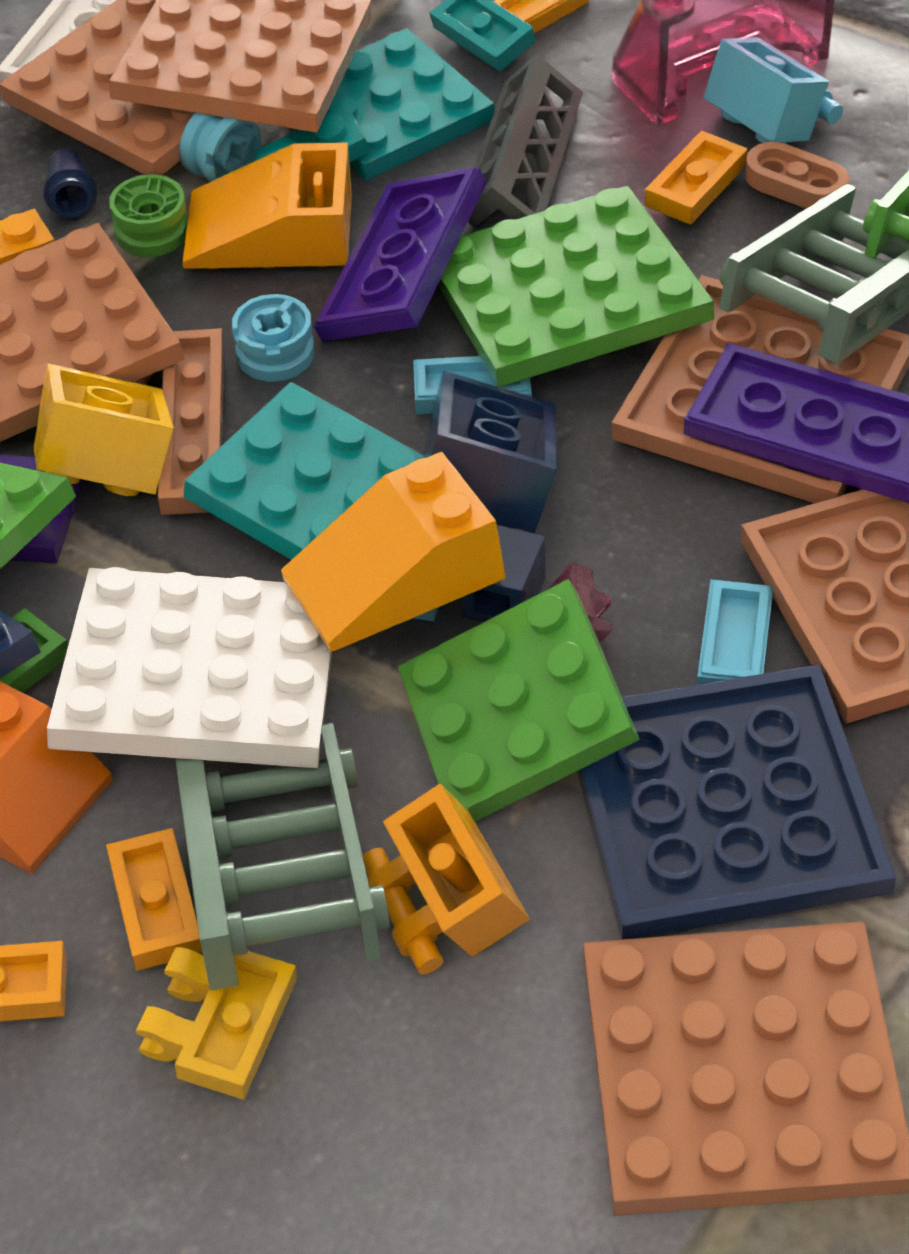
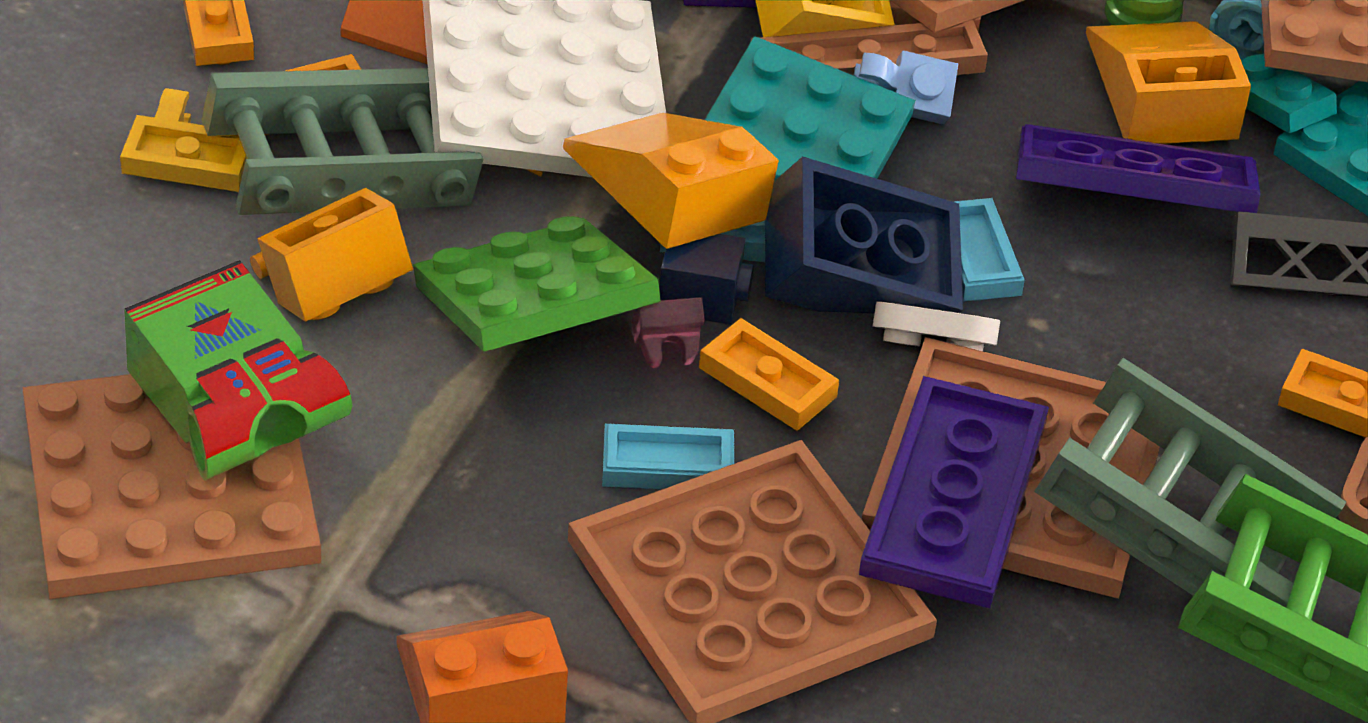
camera: 75 degrees right, 5 degrees down
medium azure wheel [232,294,315,382] -> none
bright green plate [438,185,715,388] -> none
dark blue plate [577,664,896,940] -> none
none -> bright green piece [124,260,353,481]
none -> light orange plate [699,318,839,431]
none -> light blue plate [854,51,958,125]
none -> white plate [872,302,1000,351]

